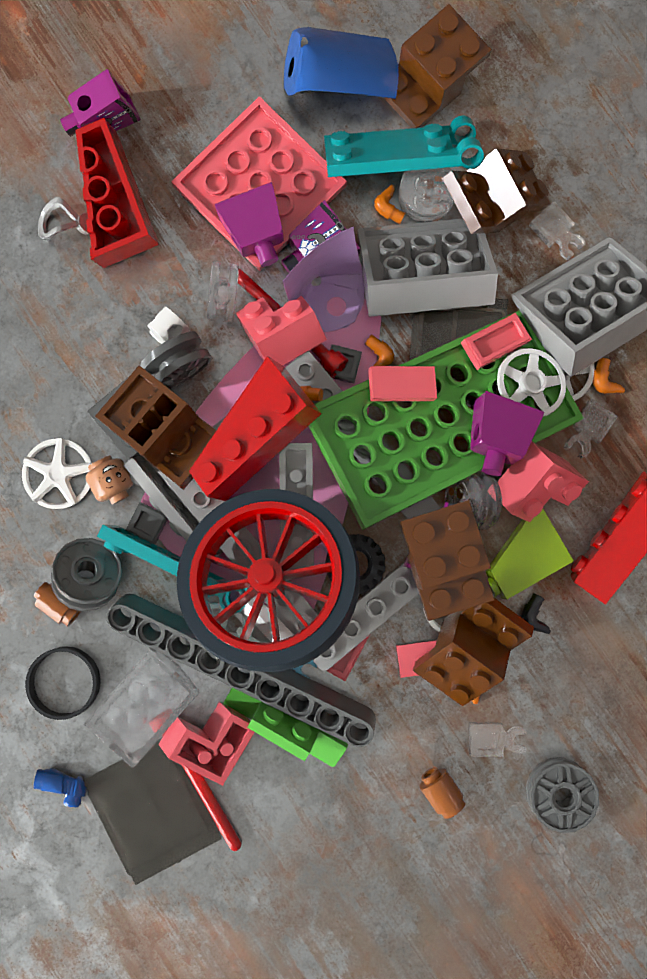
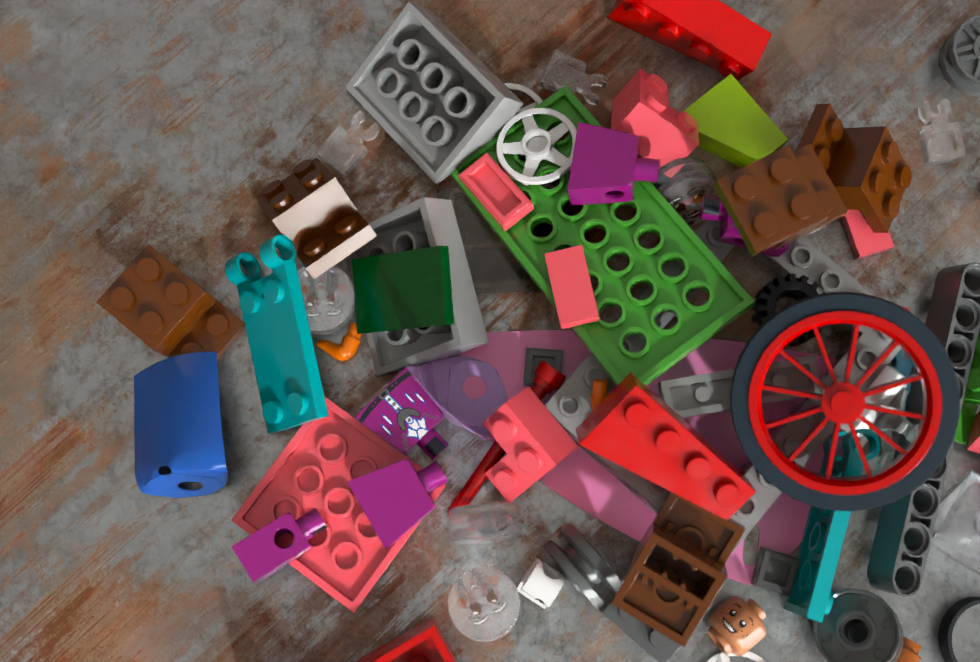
camera: 95 degrees left, 5 degrees down
light grey plate [124,455,223,557] -> none
orange animal [365,334,394,366] -> none
black animal [521,593,551,634] -> none
orange animal [593,358,625,394] -> none
none -> magenta torso [232,508,327,584]
none -> dark green tile [352,246,454,334]
none -> clear head [448,566,520,642]

